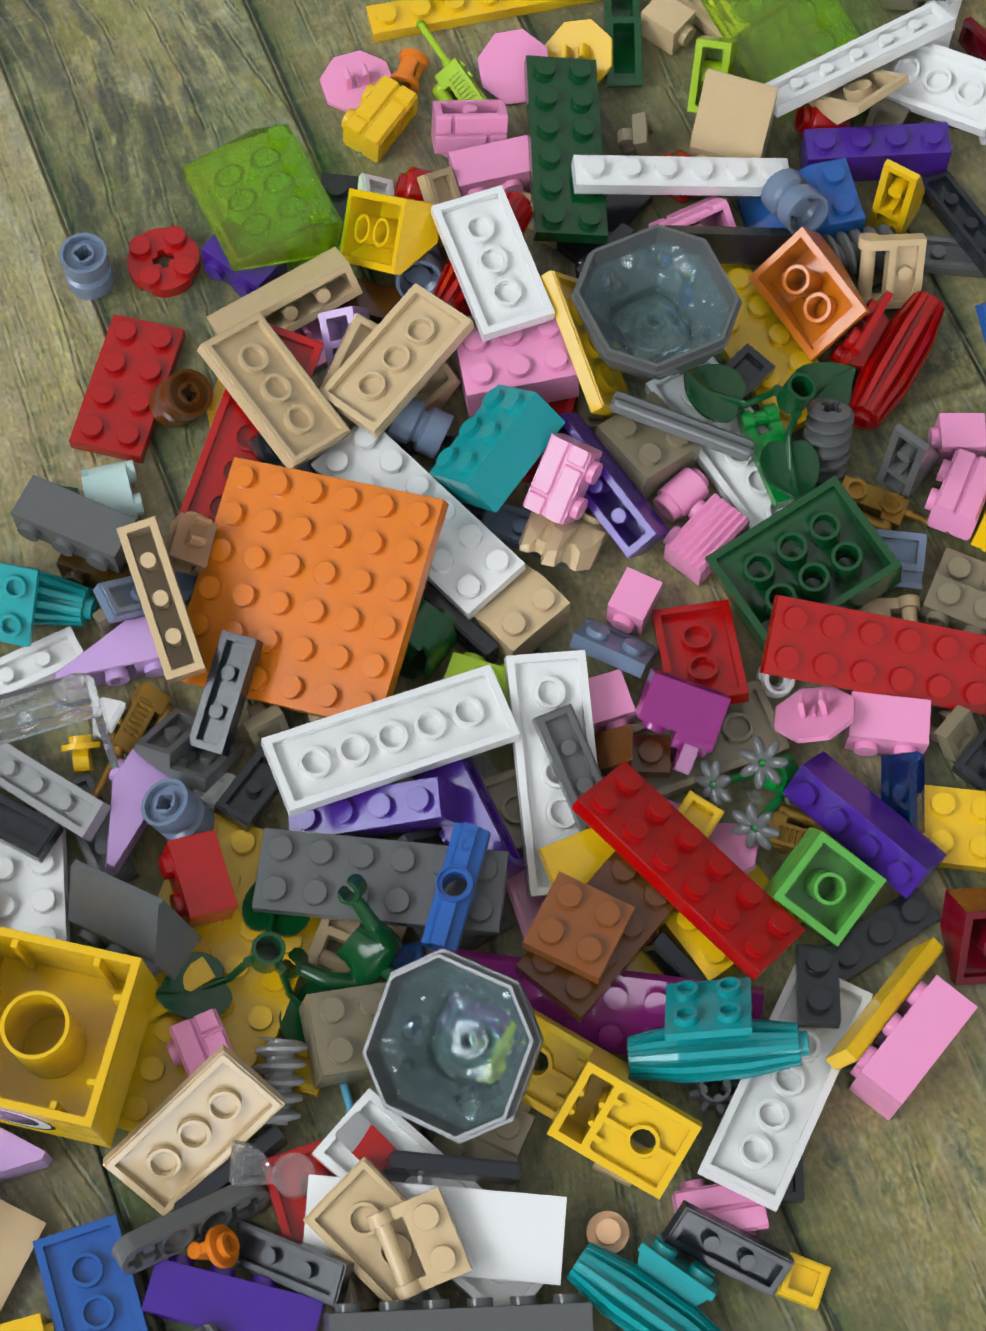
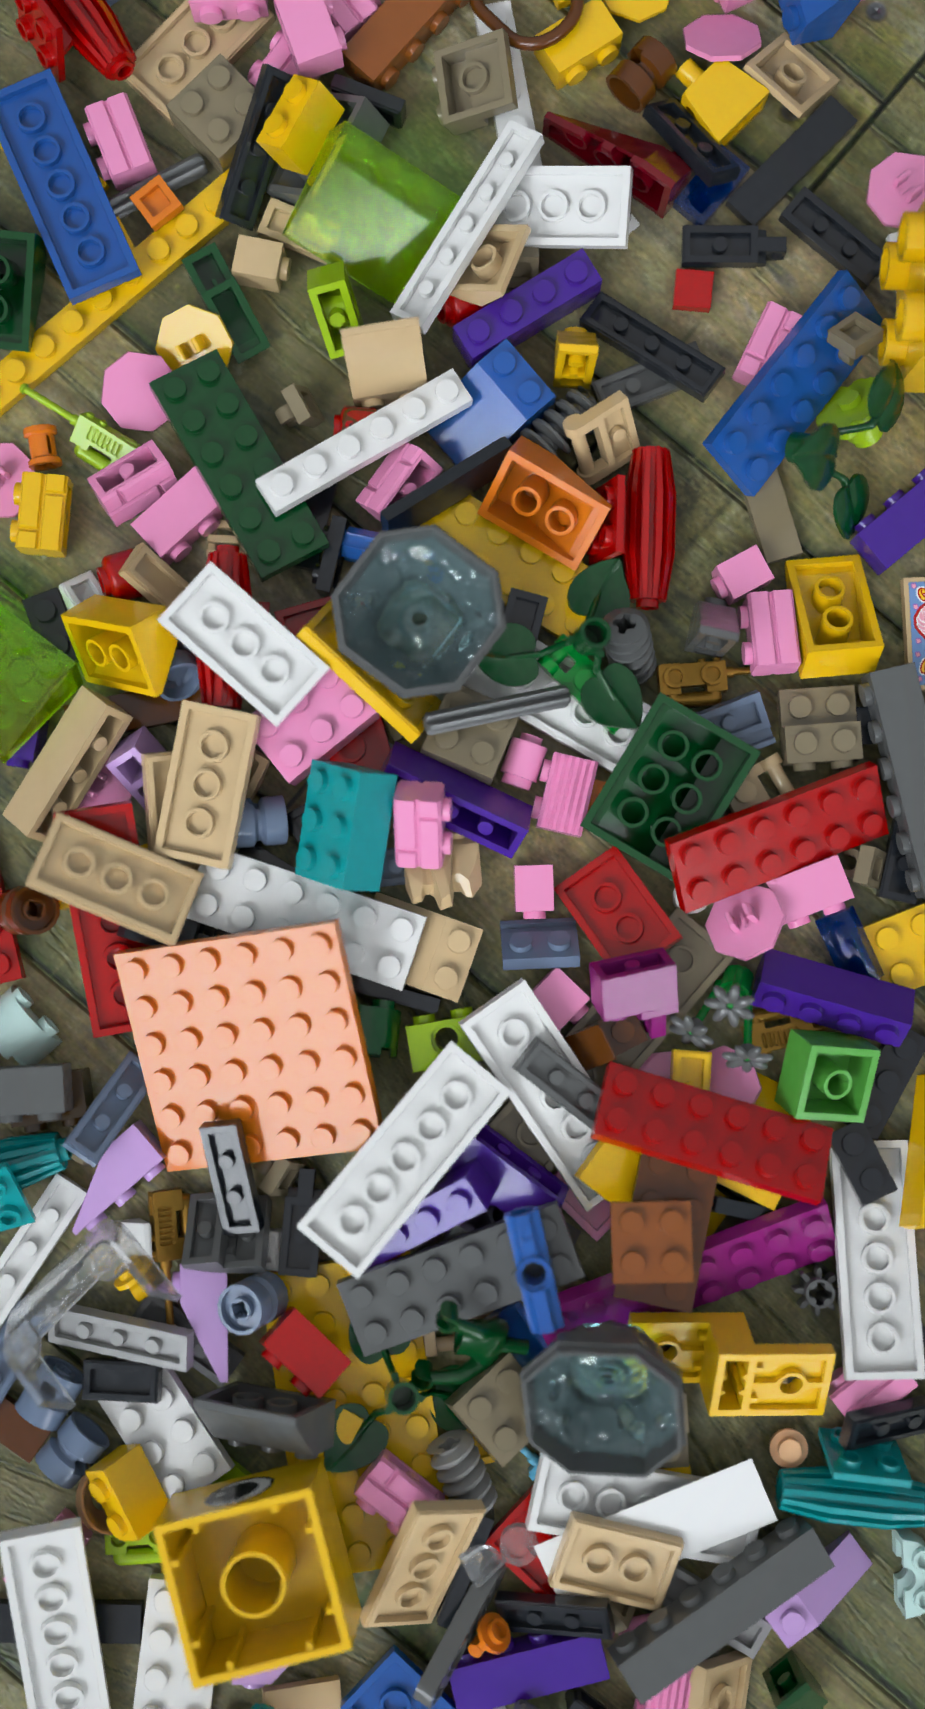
camera: 25 degrees left, 20 degrees up
tan brick [116,516,208,684] -> none
medium nougat brick [165,511,218,577] -> none
sticker [335,1112,410,1183] -> none
tan plate [366,1186,473,1301] -> none
black tile [385,1150,521,1185] -> none
teal plate [627,977,810,1083] -> none
sand blue wheel [761,168,829,235] -> none

